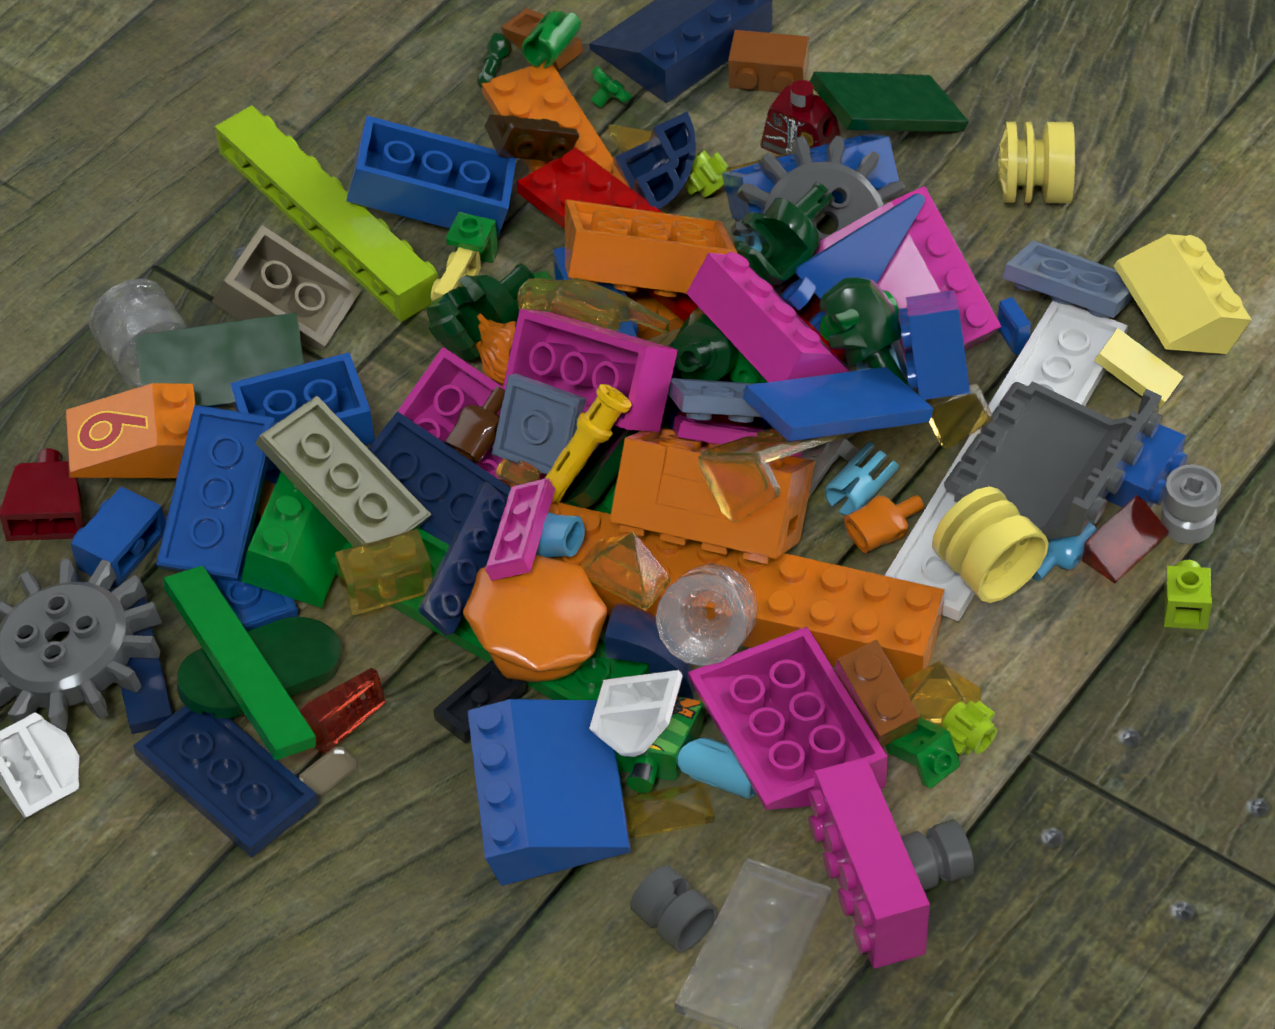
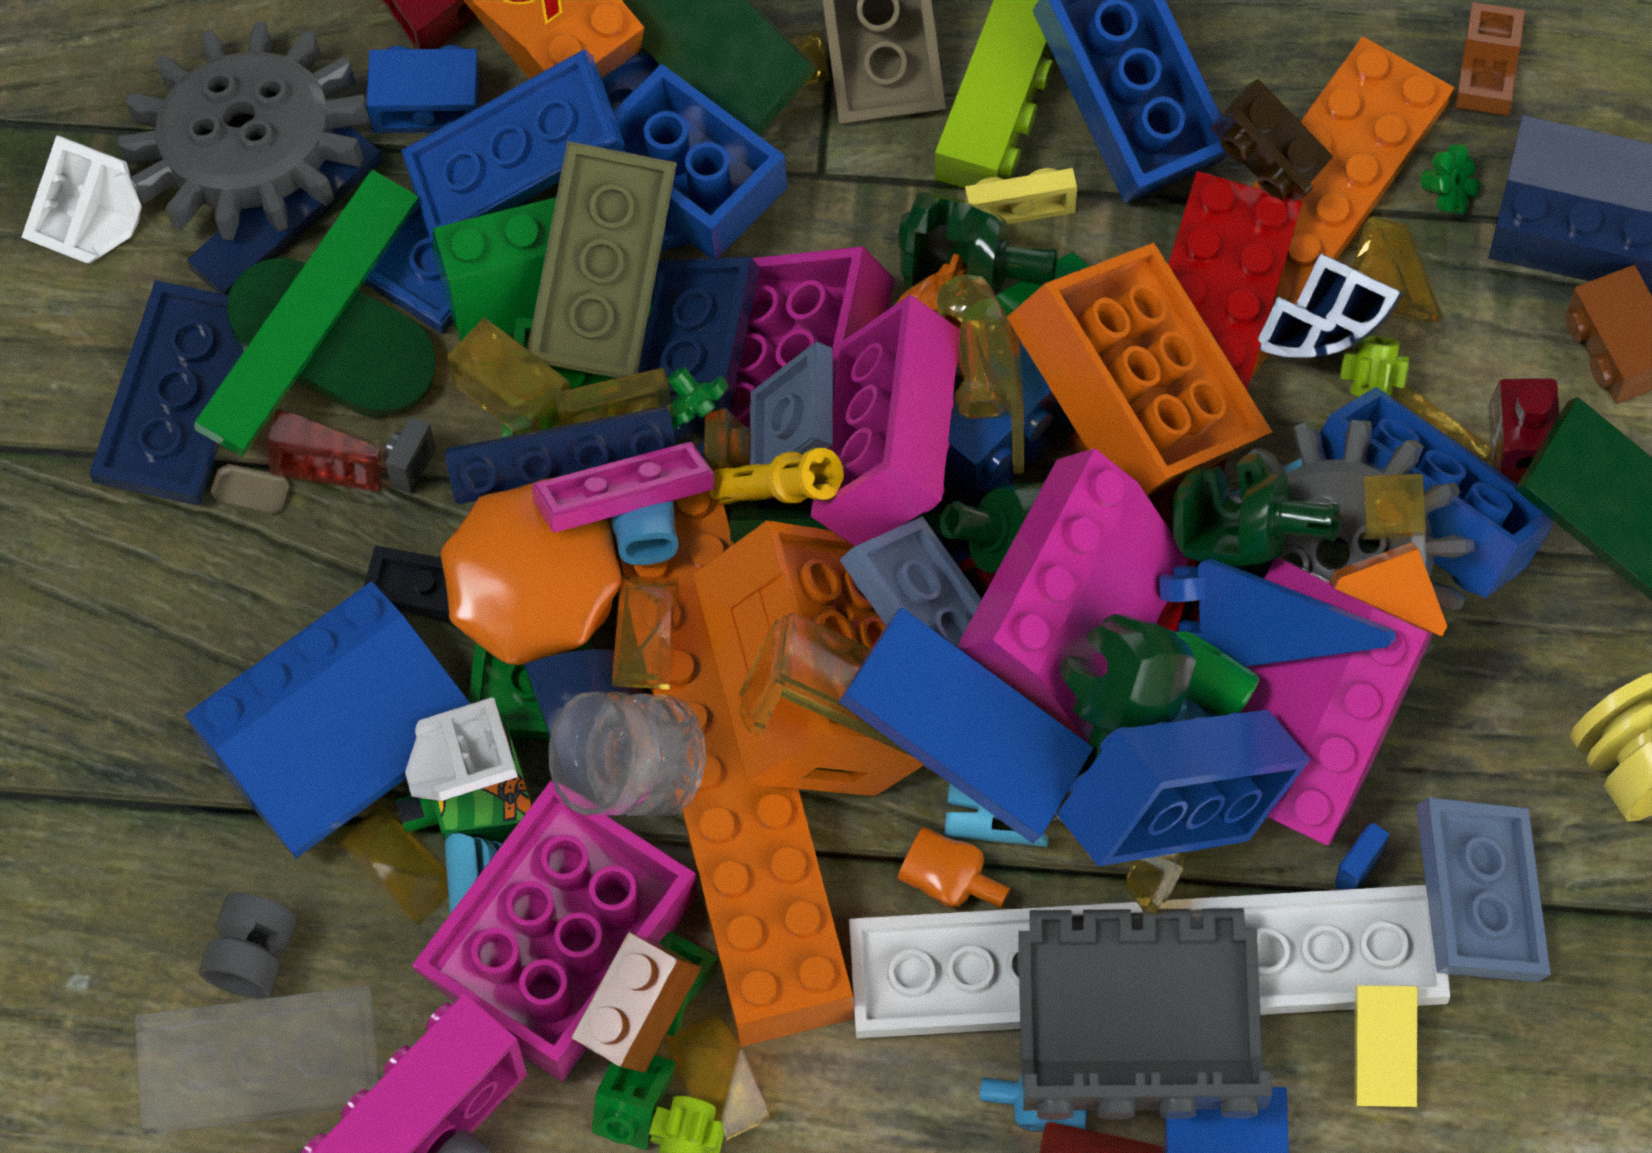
camera: 60 degrees right, 15 degrees up
reddish brown piece [444,386,505,464] -> none
green bracket [446,212,498,263] -> none
dark green piece [477,33,511,88] -> none
green arm [522,11,581,68] -> none
light yellow wheel [932,486,1049,603] -> none
light yellow slope [1114,234,1252,354] -> none
none -> dark grey plate [383,416,436,494]
none -> clear yellow plate [554,368,671,427]
none -> green plant [667,367,729,428]
none -> orange slope [1330,542,1447,636]
none -> clear yellow plate [1362,474,1426,539]

